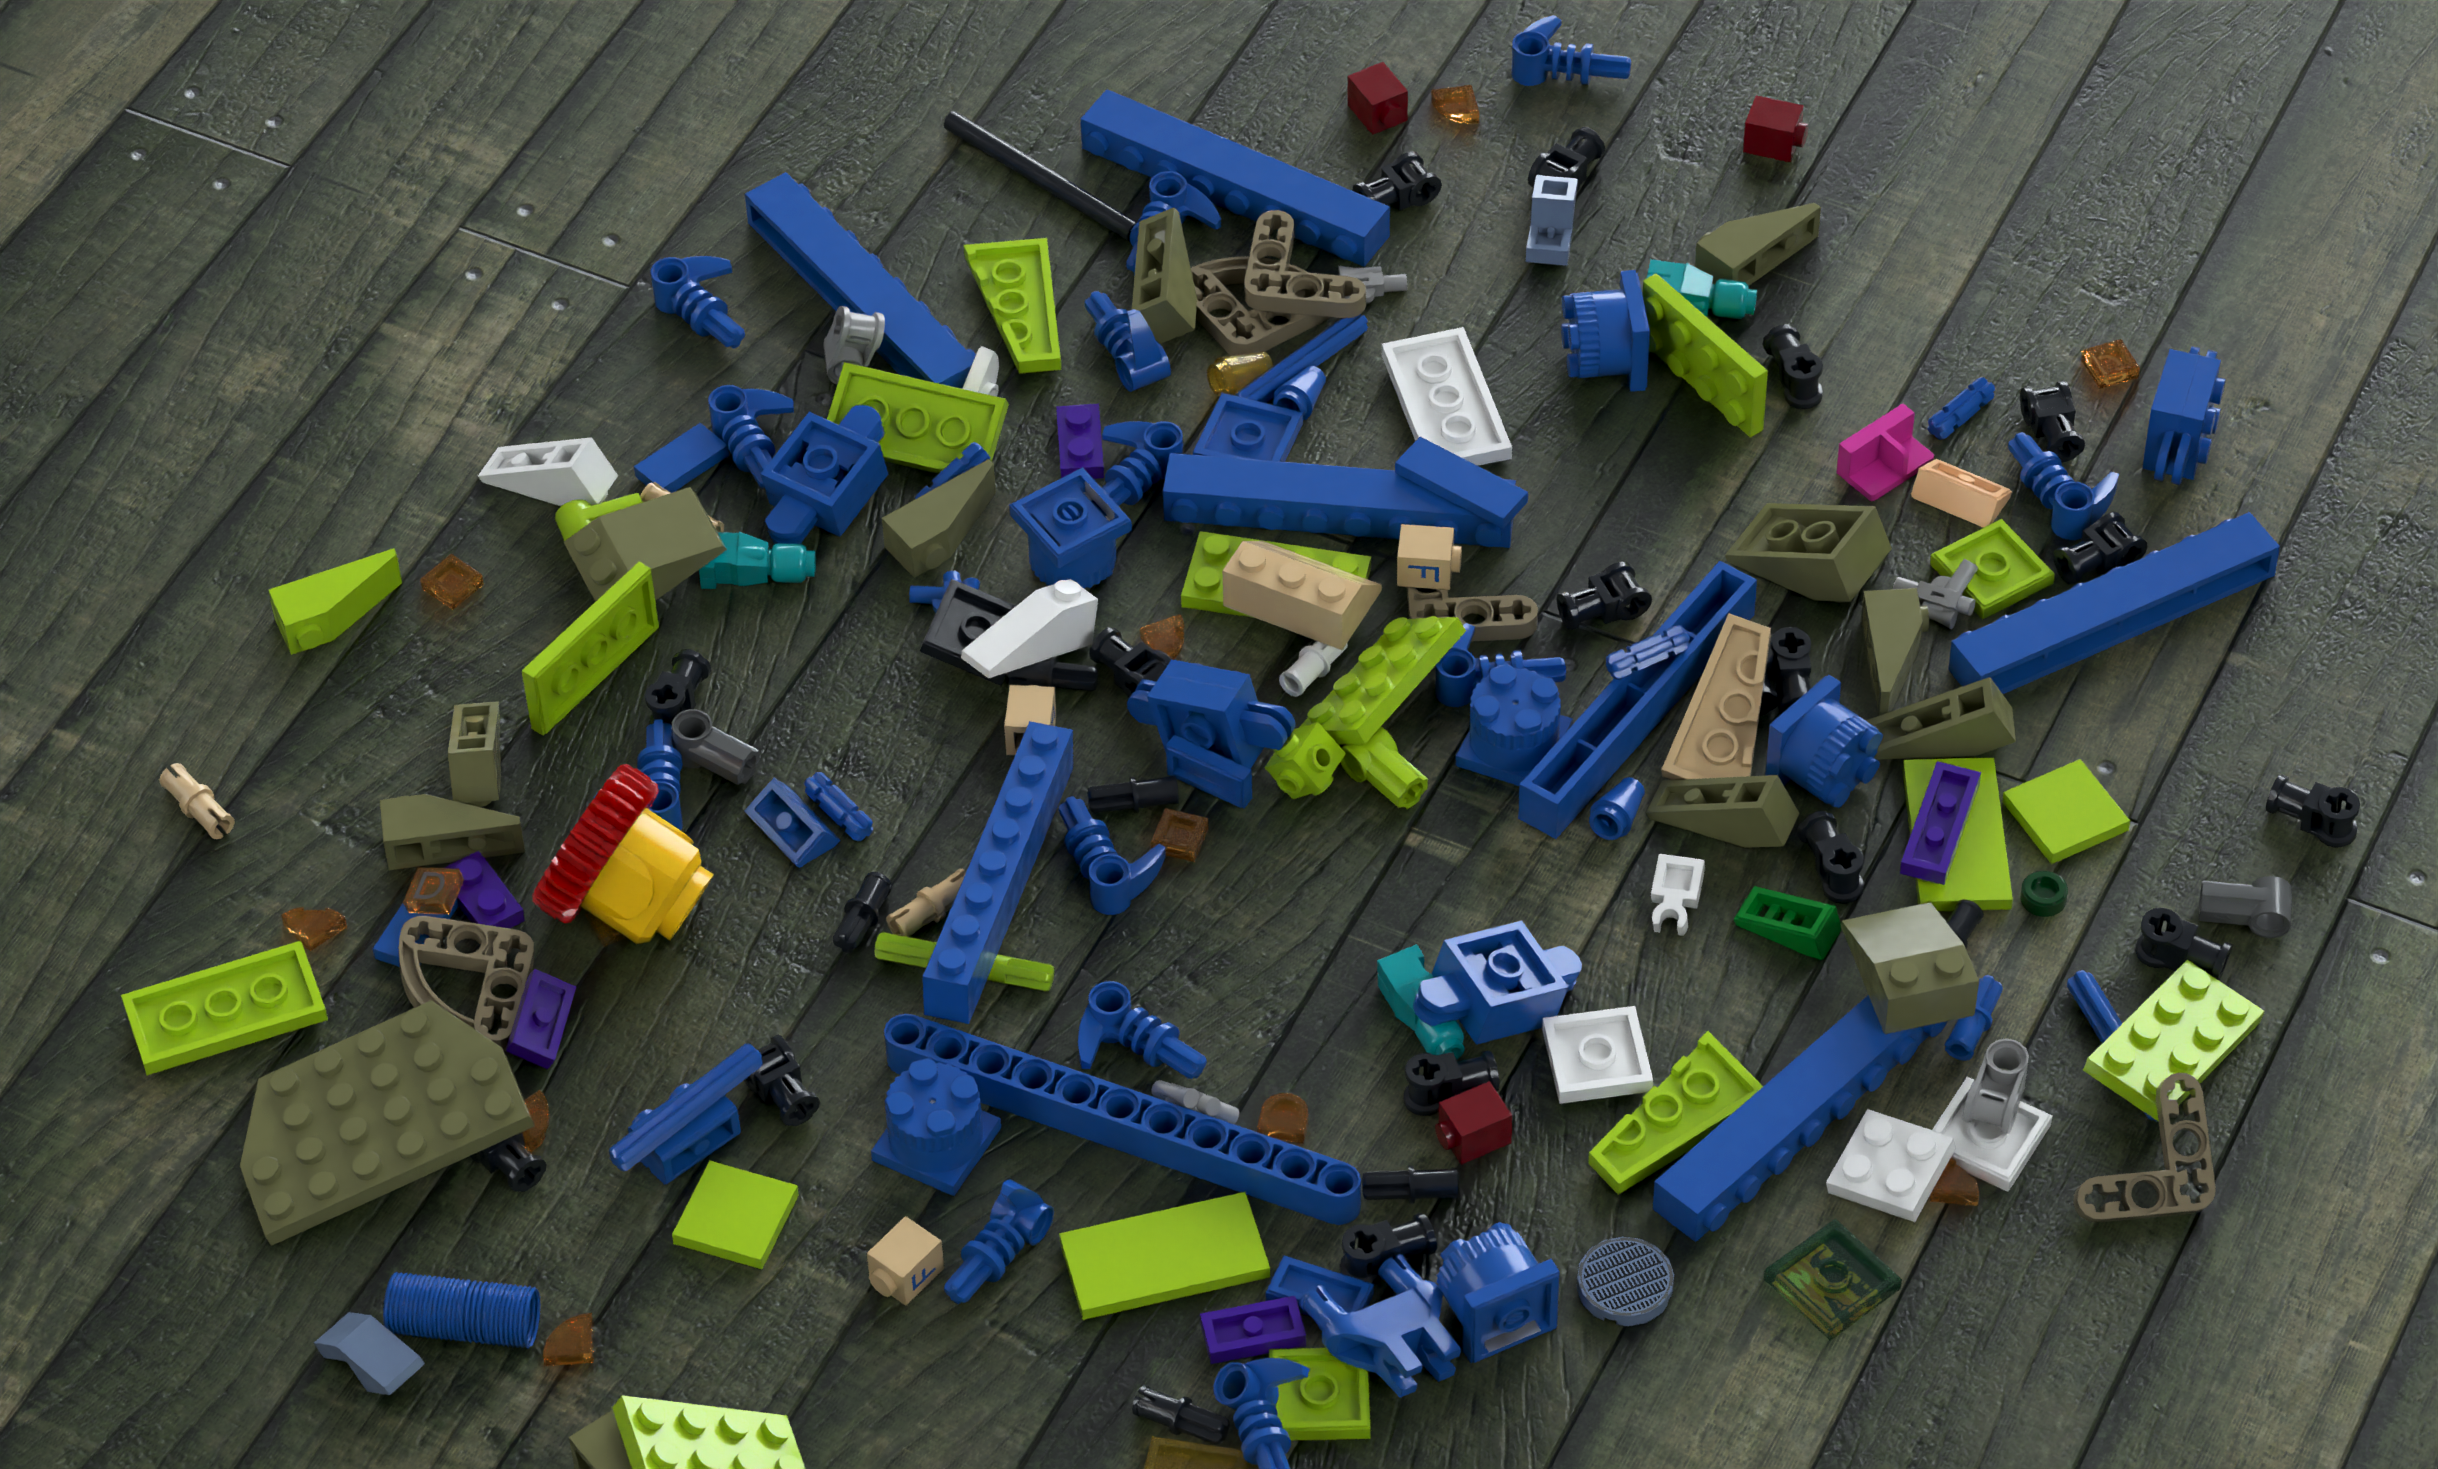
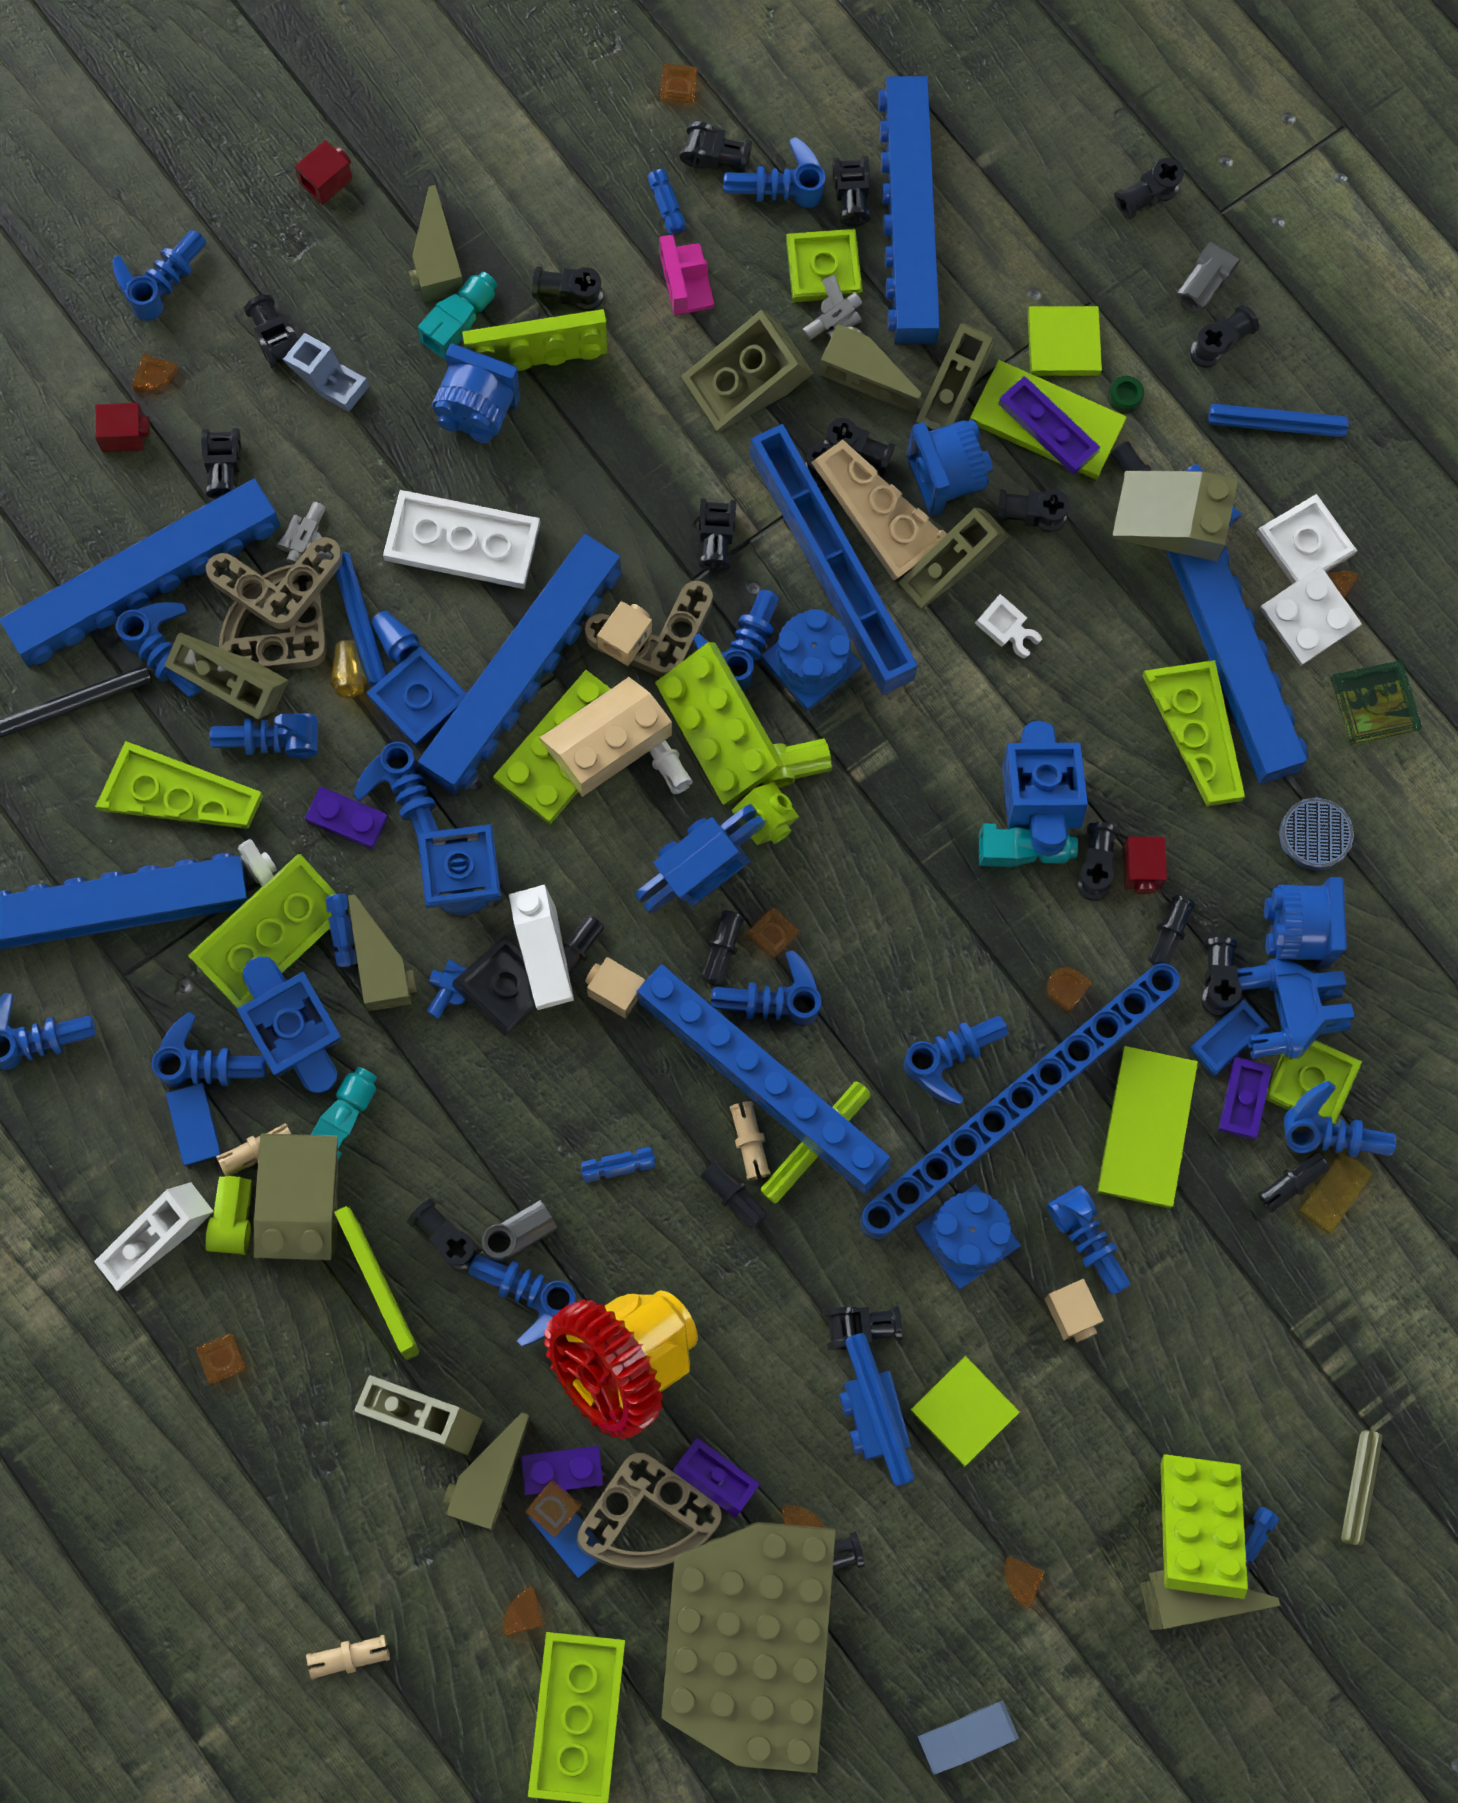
camera: 70 degrees left, 25 degrees up
lime slope [268,548,402,655] -> none
blue piece [383,1272,540,1349] -> none
blue slope [744,778,841,868] -> none
light grey piece [823,306,885,385] -> none
black connector [1089,627,1171,698] -> none
clear orange tile [1140,614,1185,660] -> none
light grey piece [1151,1080,1239,1124] -> none
blue tile [1166,735,1252,809] -> none
blue tile [1395,436,1528,529] -> none
white plate [1542,1006,1653,1104] -> none
blue cone [1589,777,1645,840] -> none
axle [1605,625,1690,679] -> none
green slope [1734,886,1841,960] -> none
light nougat slope [1911,459,2012,528] -> none
light grey piece [1962,1039,2029,1134] -> none
dark tan beam [2073,1073,2216,1223] -> none
plate [2083,960,2265,1122] -> none
blue brick [2142,346,2226,485] -> none

